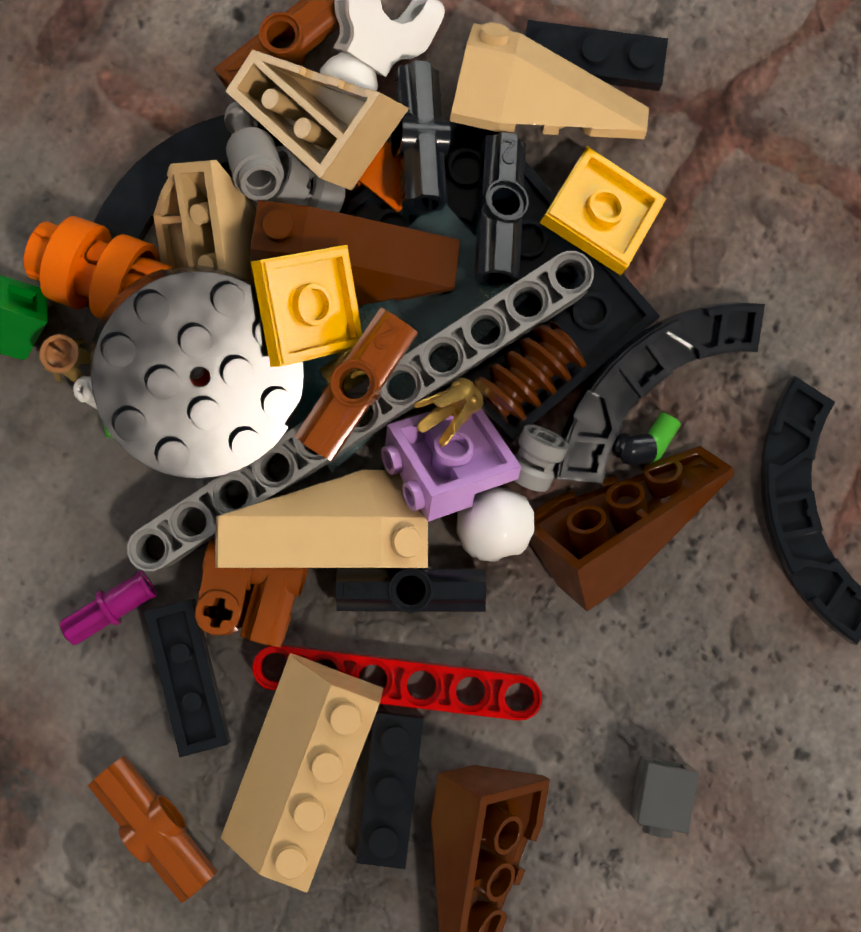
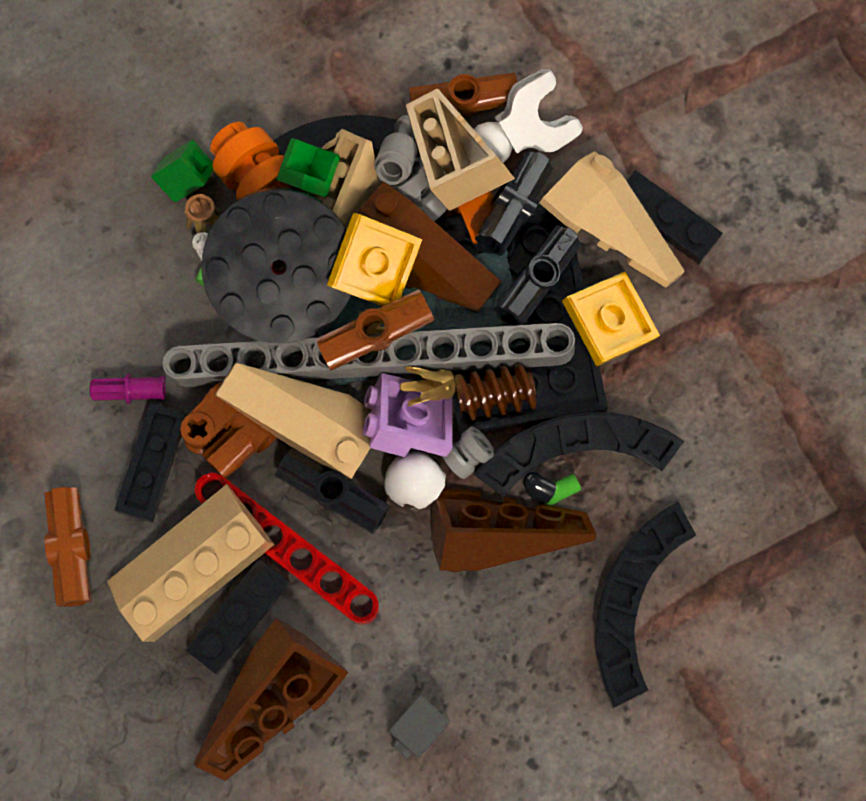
camera: 30 degrees right, 10 degrees down
none -> green panel [276,138,340,198]

